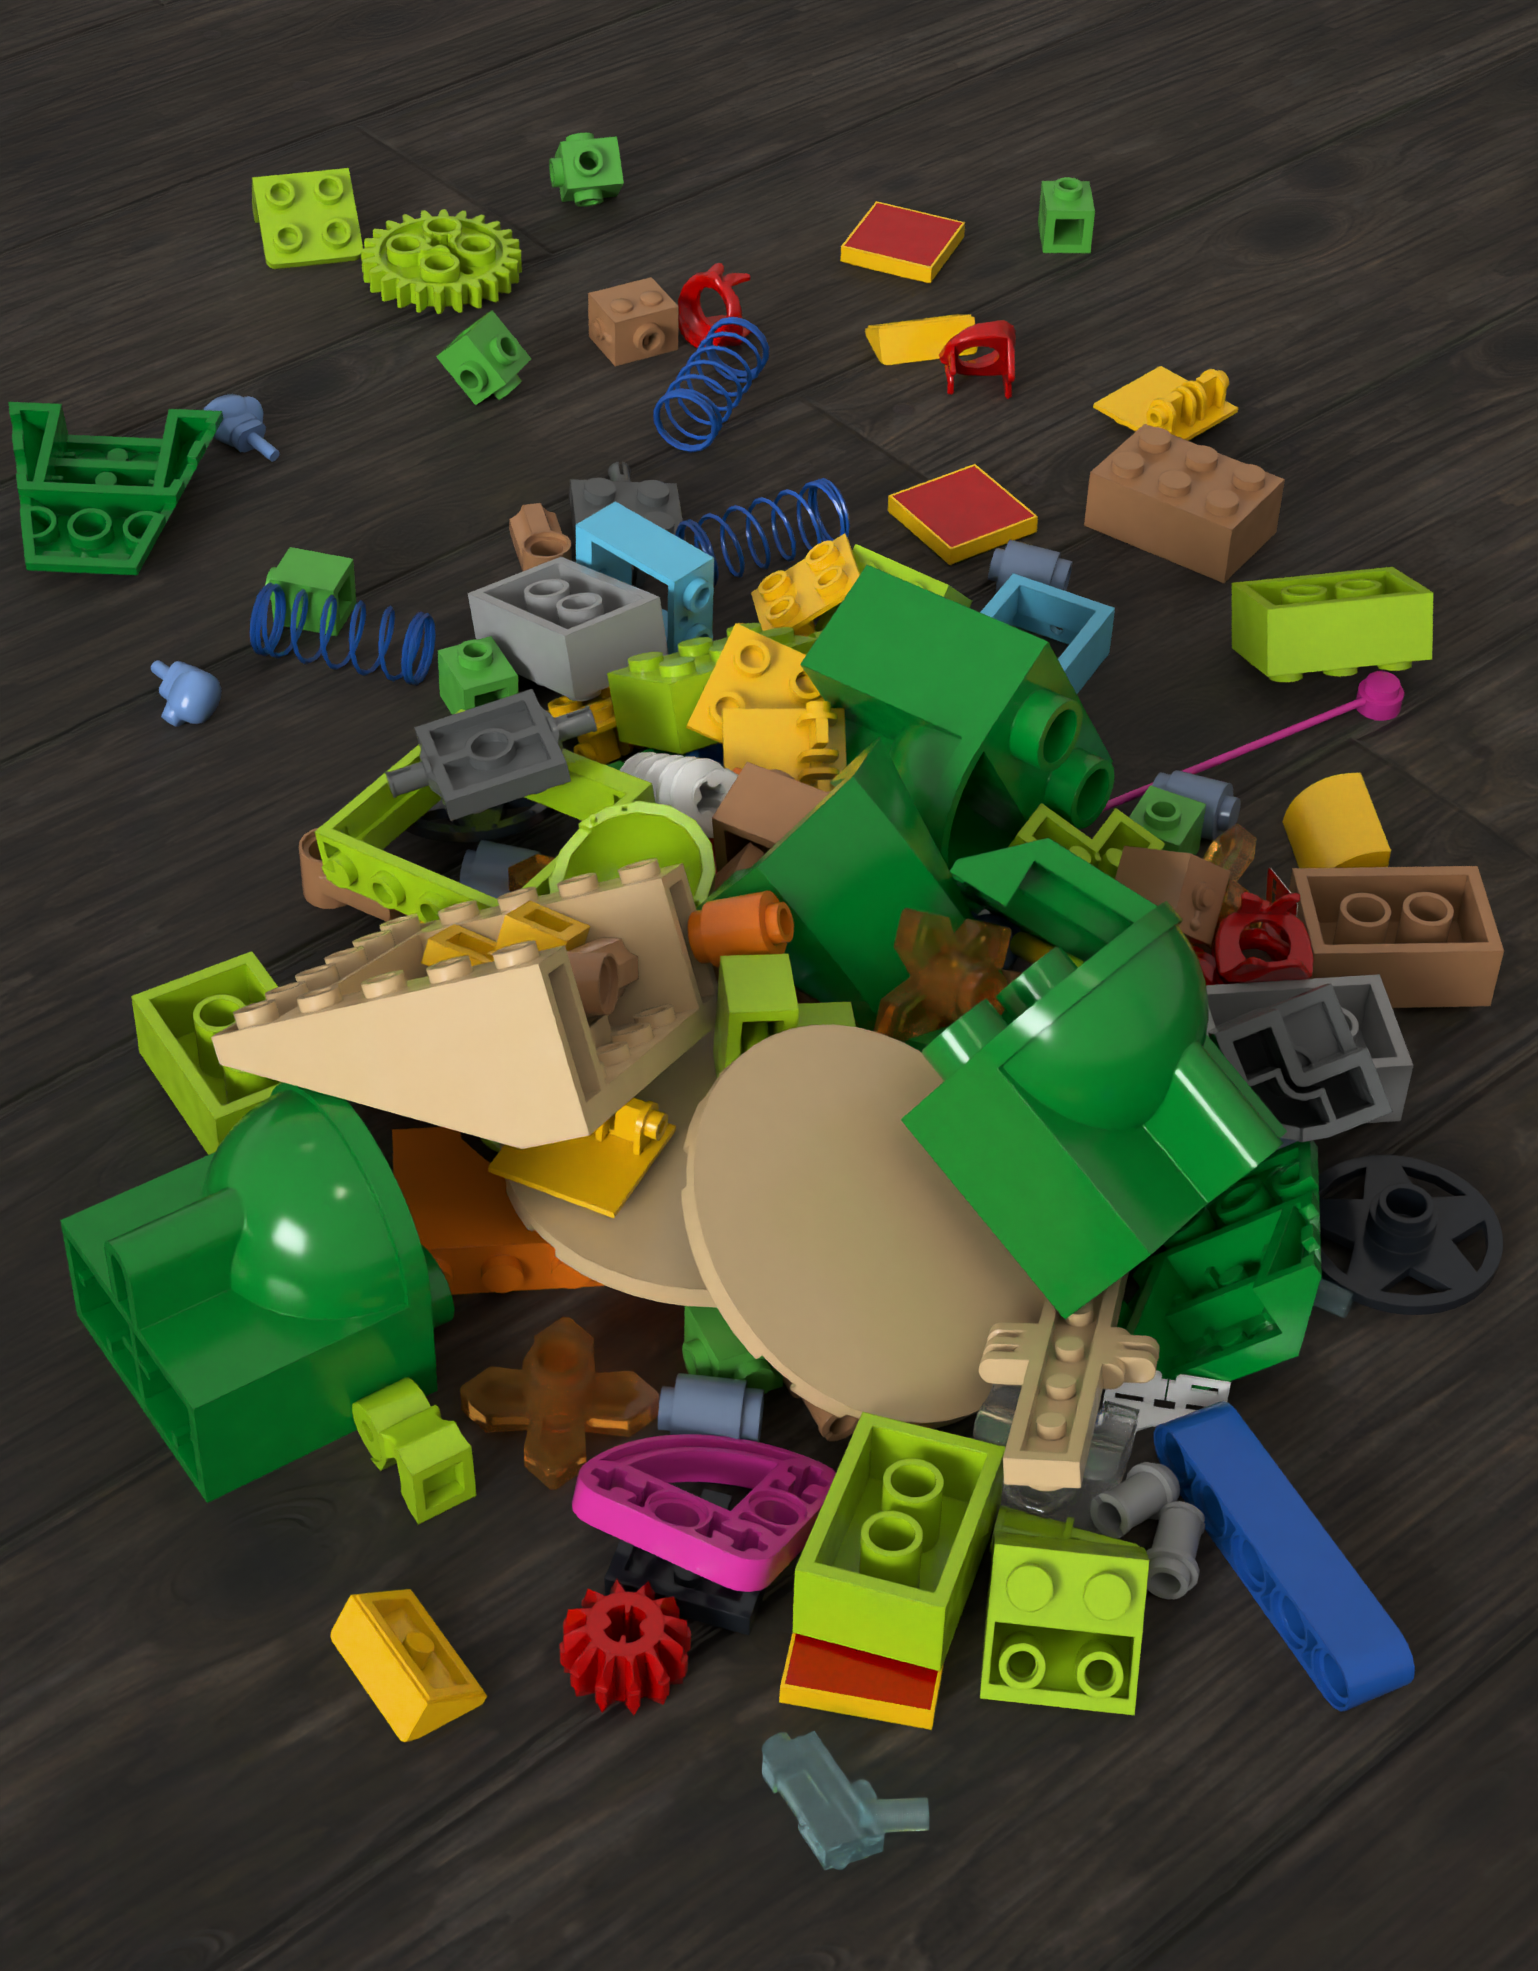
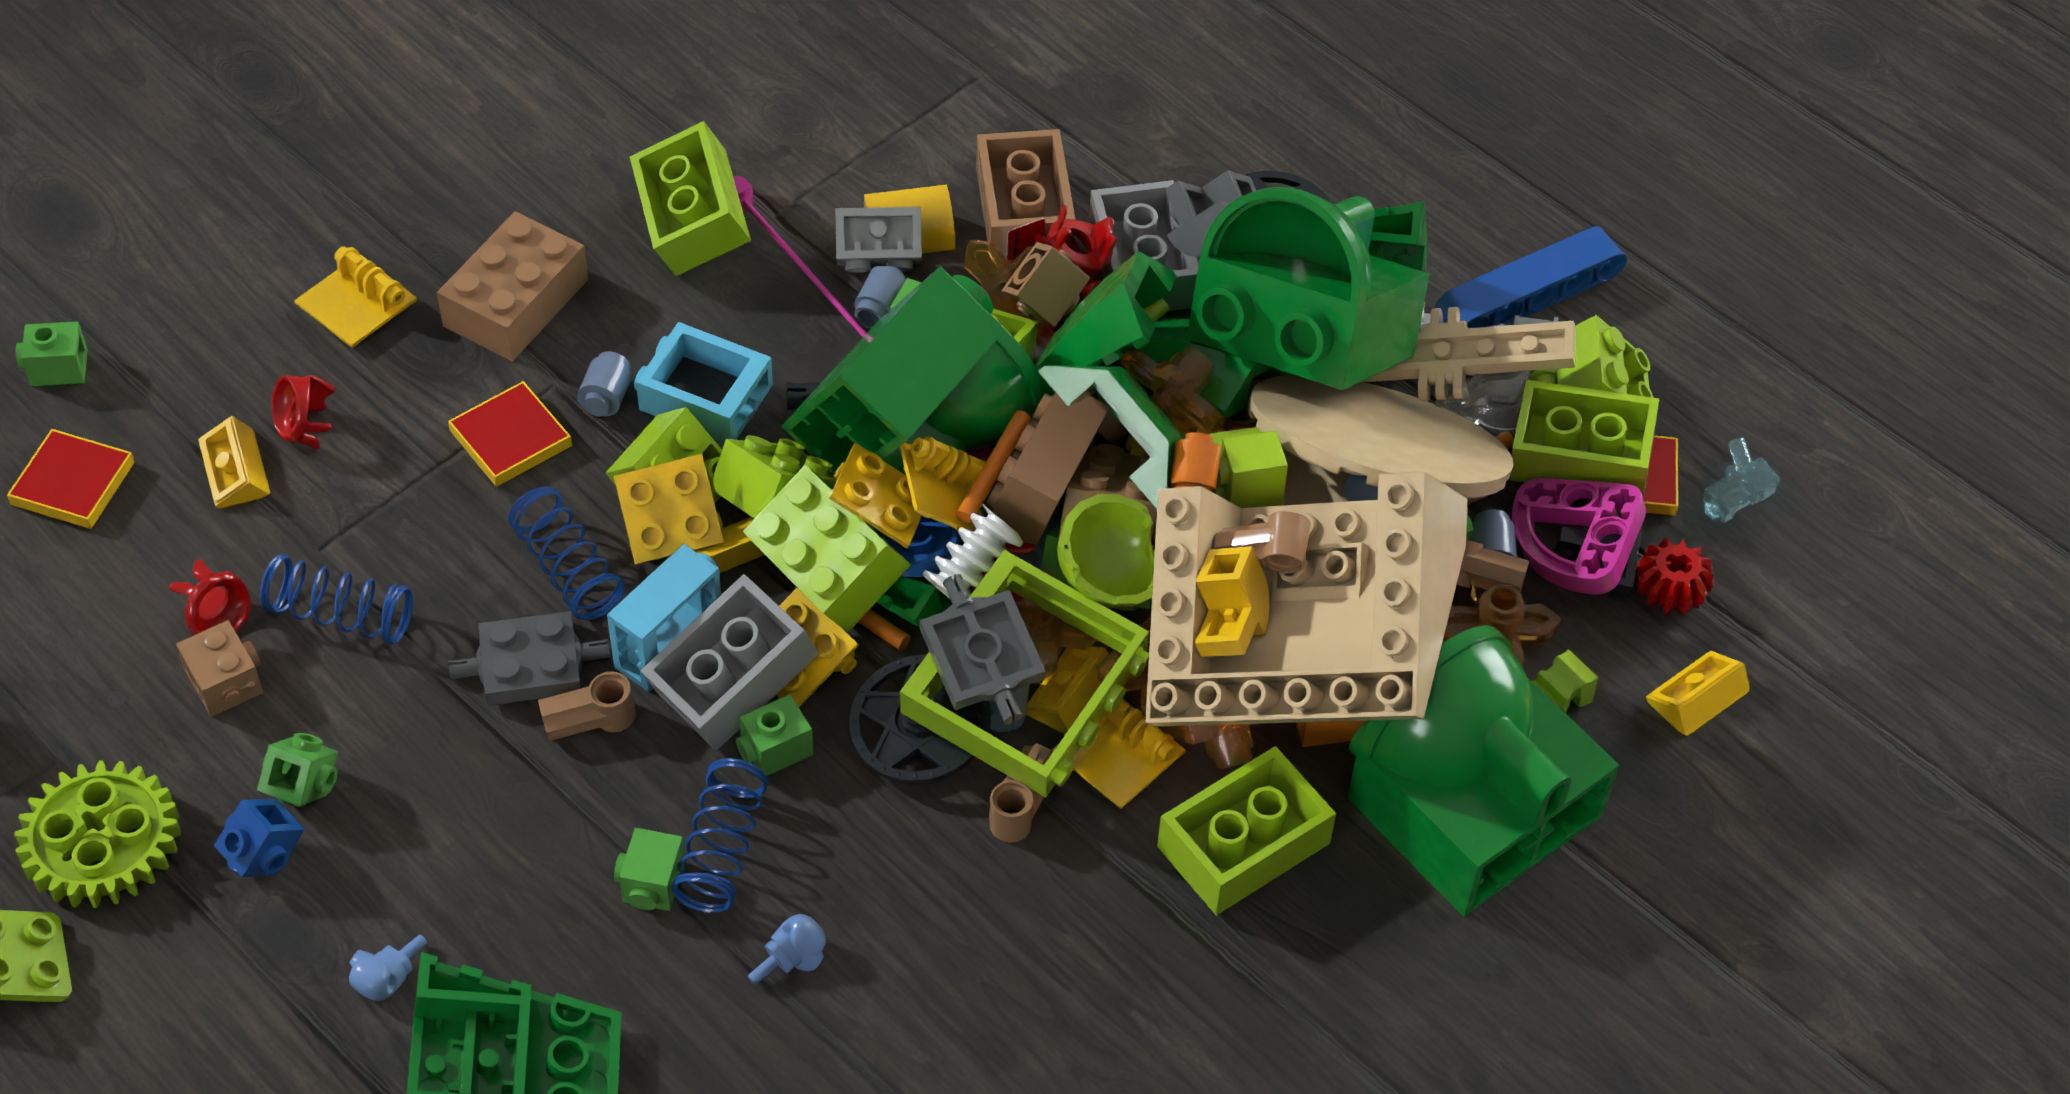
camera: 95 degrees left, 10 degrees up
none -> blue brick [214,798,305,877]
none -> light grey bracket [835,207,922,273]
none -> medium nougat piece [1456,539,1530,599]

